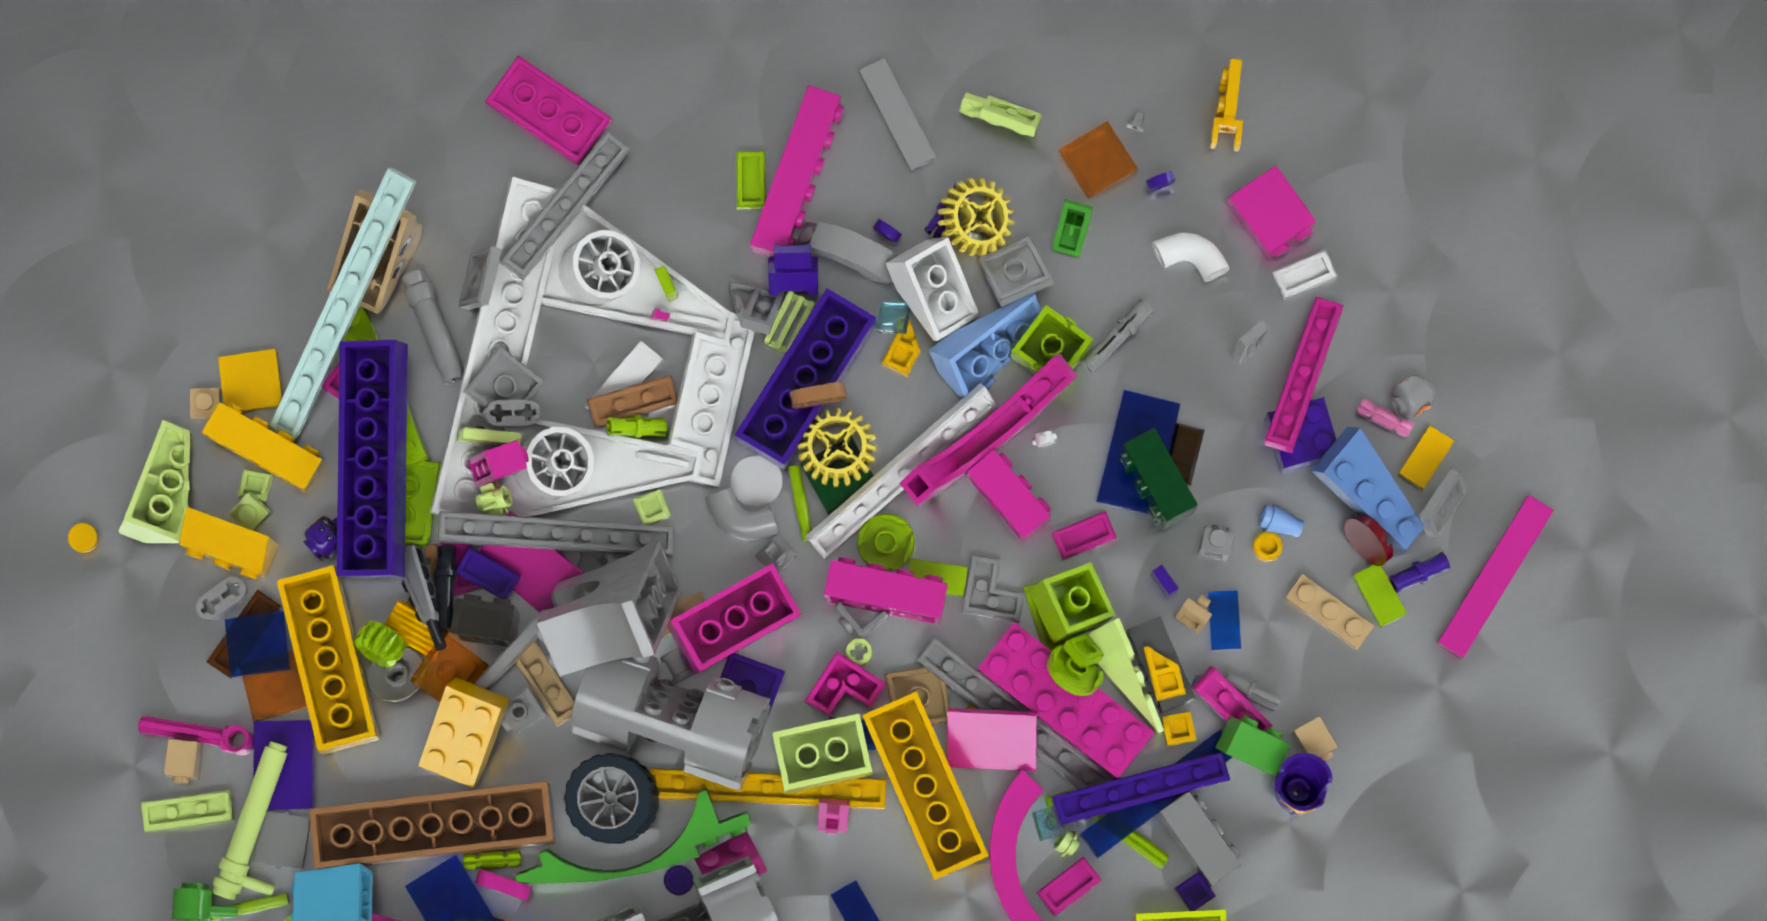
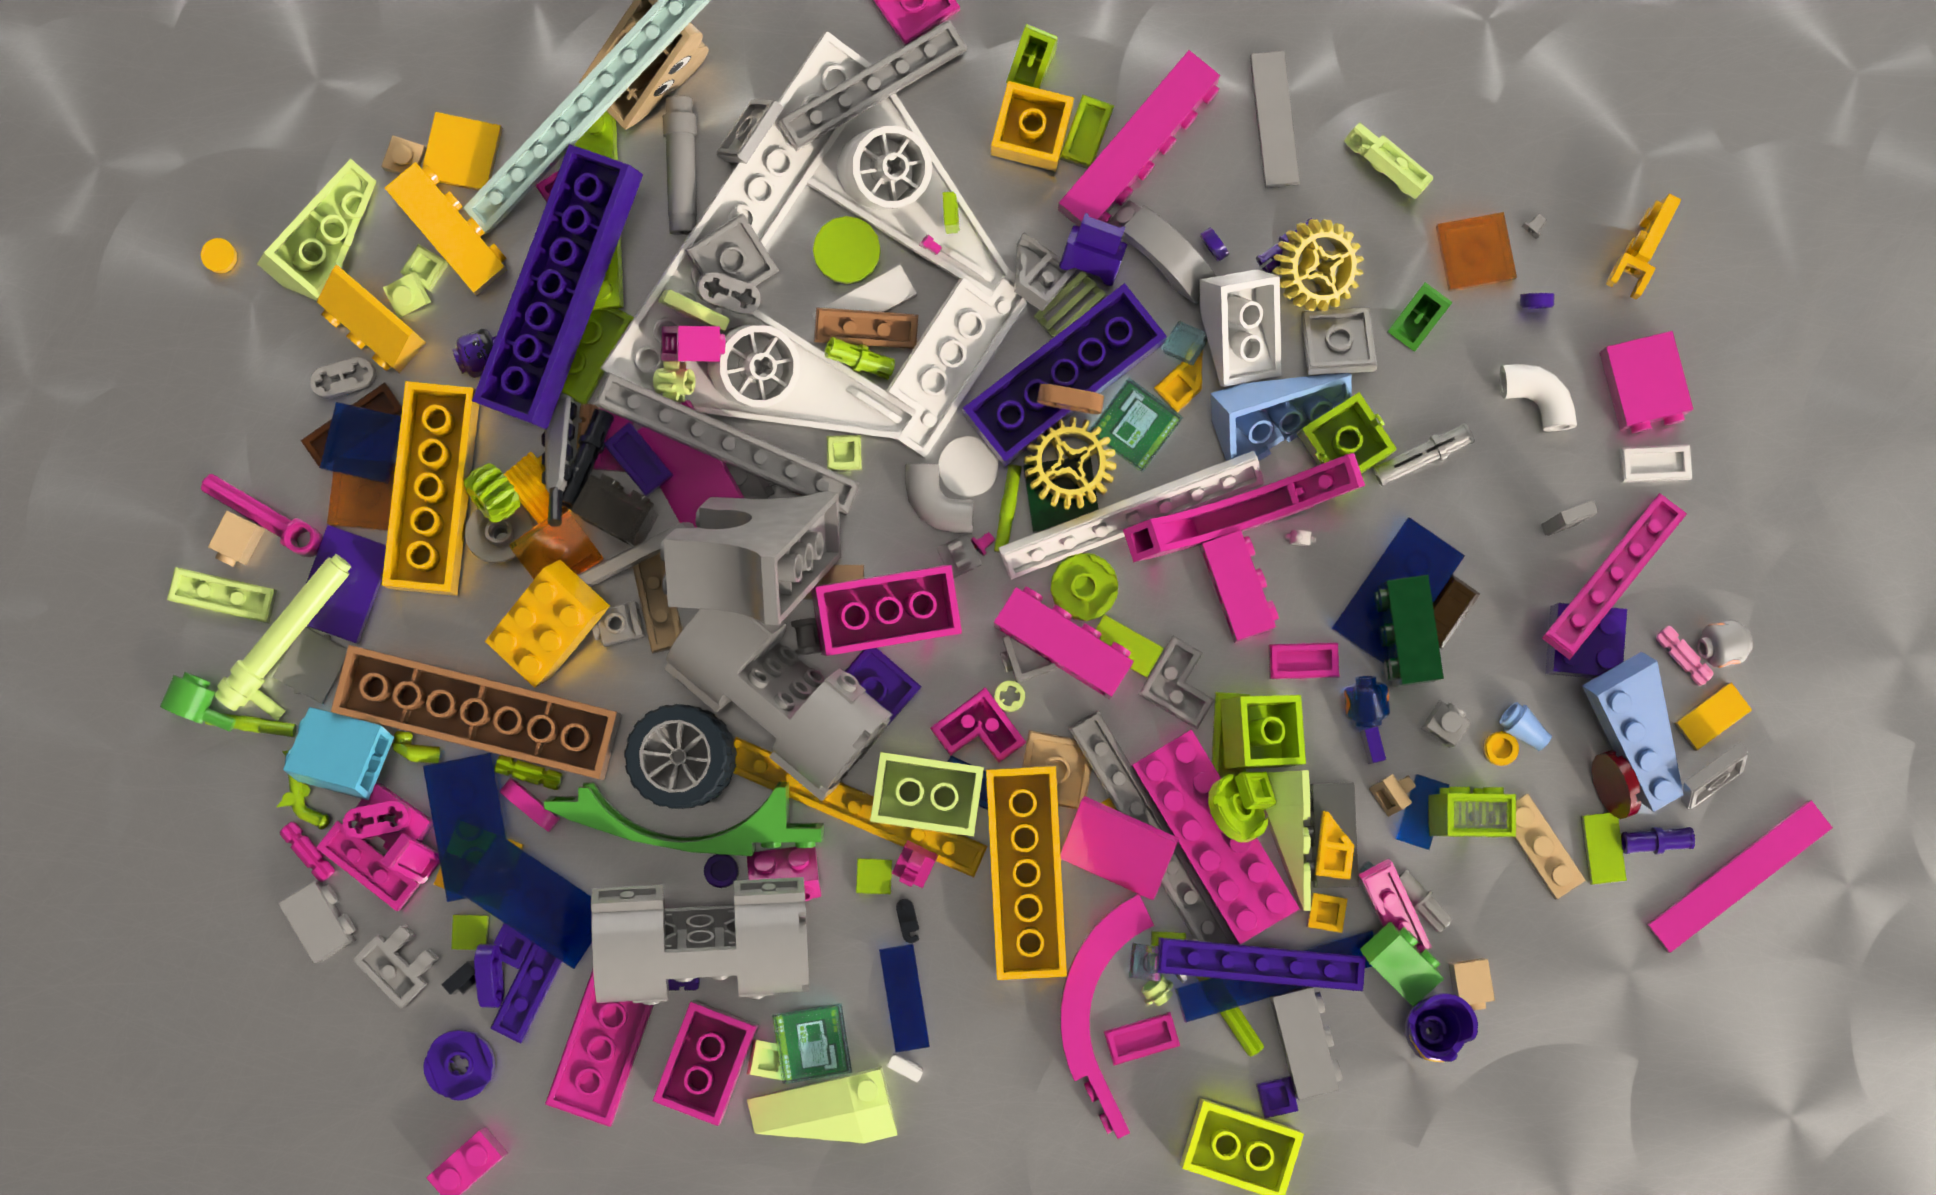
camera: 20 degrees right, 5 degrees up
none -> lime arm [392,731,440,764]
none -> lime tile [813,216,881,285]
none -> lime tile [856,858,892,894]
none -> black piece [896,899,919,943]
none -> dark pink piece [971,532,995,556]
none -> yellow brick [991,81,1074,172]
none -> lime slope [1006,24,1058,89]
none -> clear light blue tile [1088,378,1184,473]
none -> clear blue head [1344,676,1390,727]
none -> lime piece [1428,787,1516,837]

